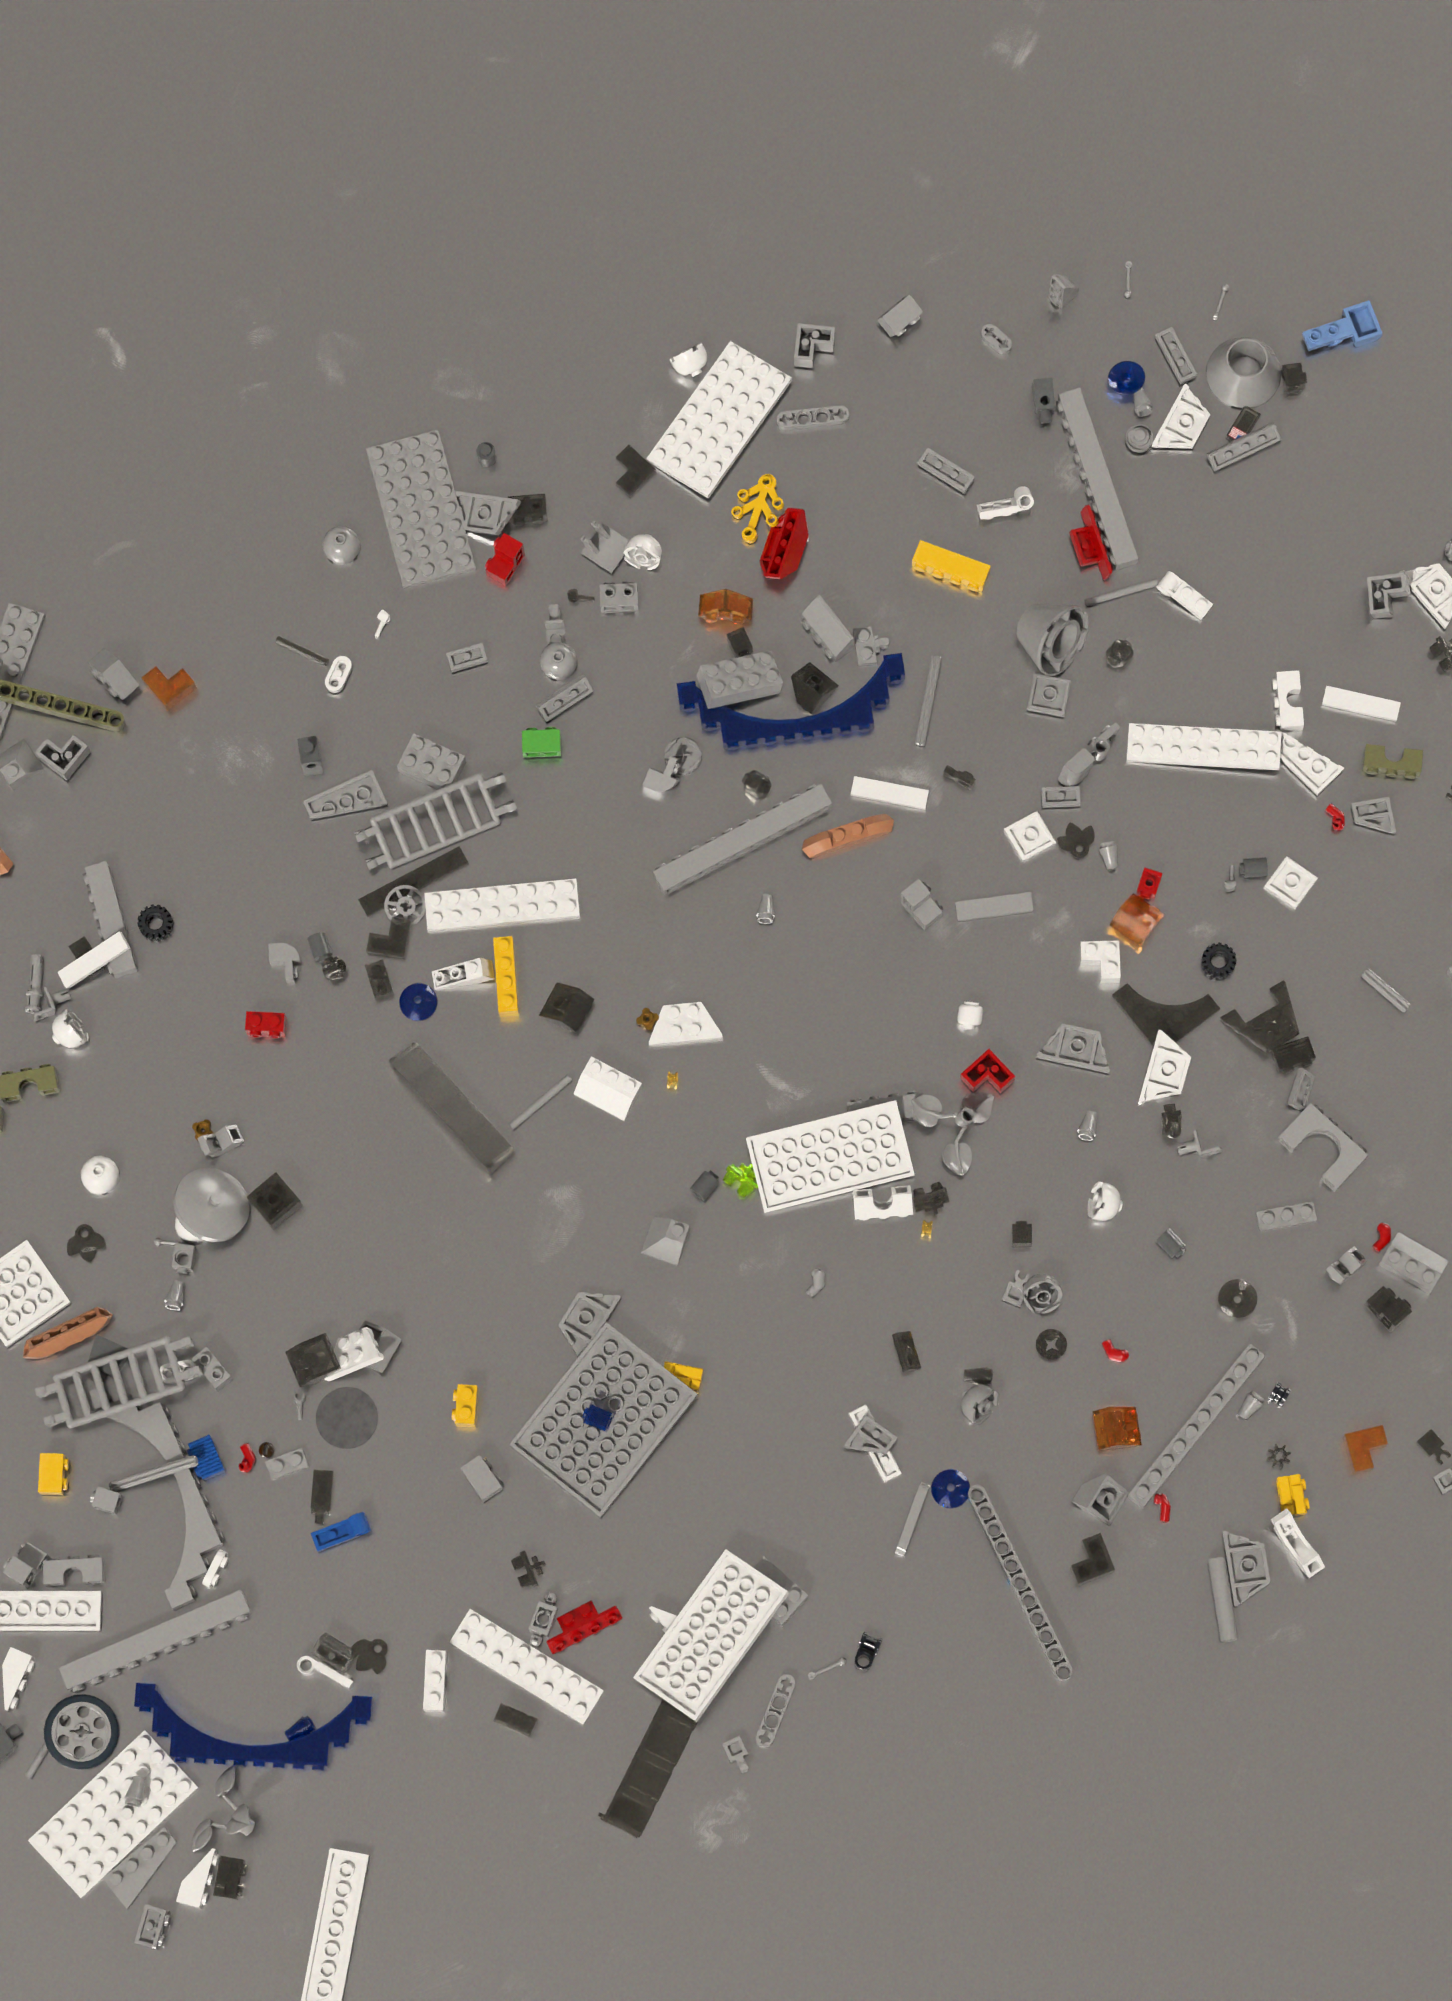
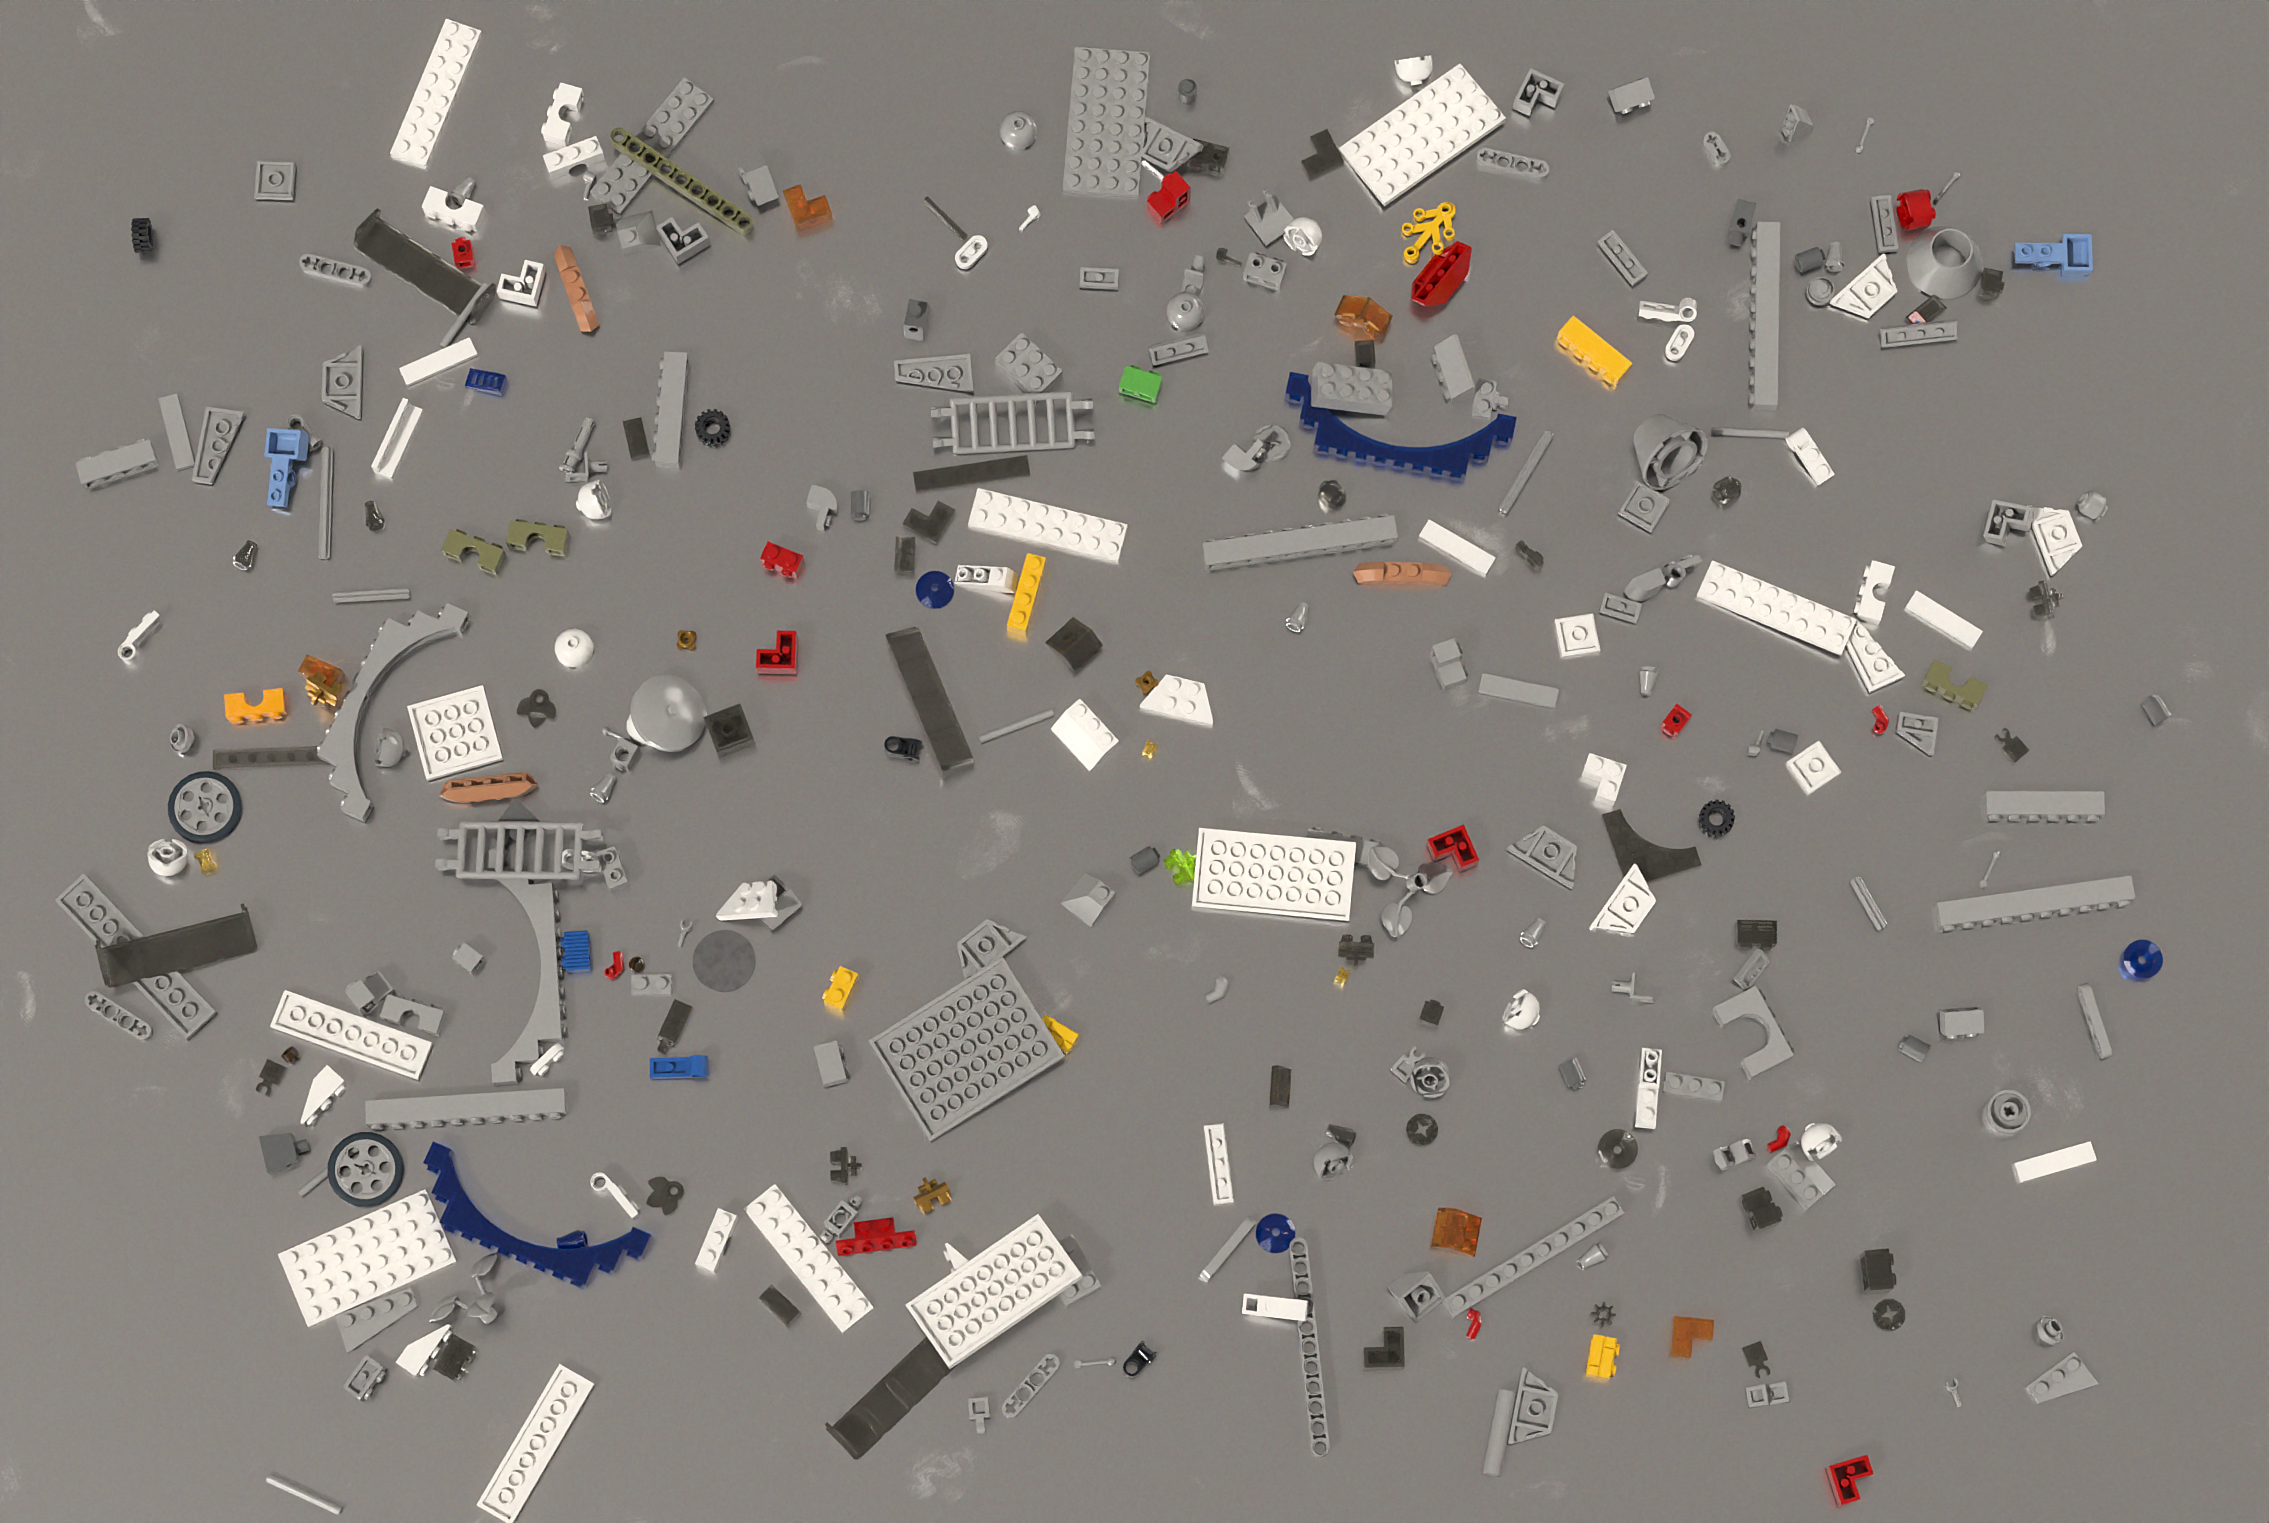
camera: 15 degrees right, 0 degrees up
yellow brick [38,1453,69,1495] -> none
white tile [57,931,130,989] -> none
light grey axle [109,1455,198,1492] -> none
light grey cone [124,1776,145,1807] -> none
light grey brick [198,1125,244,1158] -> none
clear smoke slope [285,1333,341,1387] -> none
clear smoke brick [311,1632,359,1674] -> none
clear smoke gear [322,956,346,981] -> none
light grey wheel [384,885,426,927] -> none
clear blue brick [582,1405,614,1433] -> none
clear smoke slope [791,662,839,714] -> none
light grey wing [844,1415,898,1454] -> none
white arch [852,1185,913,1221] -> none
white head [957,1001,983,1029] -> none
clear smoke plate [1057,822,1095,858] -> none
red bracket [1069,505,1113,580] -> none
red arm [1102,1339,1129,1362] -> none
clear blue dish [1108,361,1145,395] -> none
clear orange slope [1110,893,1165,946] -> none
clear smoke hips [1161,1103,1182,1138] -> none
clear smoke wing [1220,980,1299,1053] -> none
black wheel [1269,1382,1291,1406] -> none
white arch [1271,1508,1325,1578] -> none
none -> red brick [756,630,798,674]
none -> black piece [884,736,922,762]
none -> pearl gold hips [913,1177,951,1213]
none -> white slope [1242,1293,1308,1321]
none -> white slope [1635,1048,1662,1129]
none -> white plate [1665,324,1694,361]
none -> dark grey brick [1795,247,1826,273]
none -> white cylinder [1801,1123,1842,1161]
none -> red brick [1897,189,1936,231]

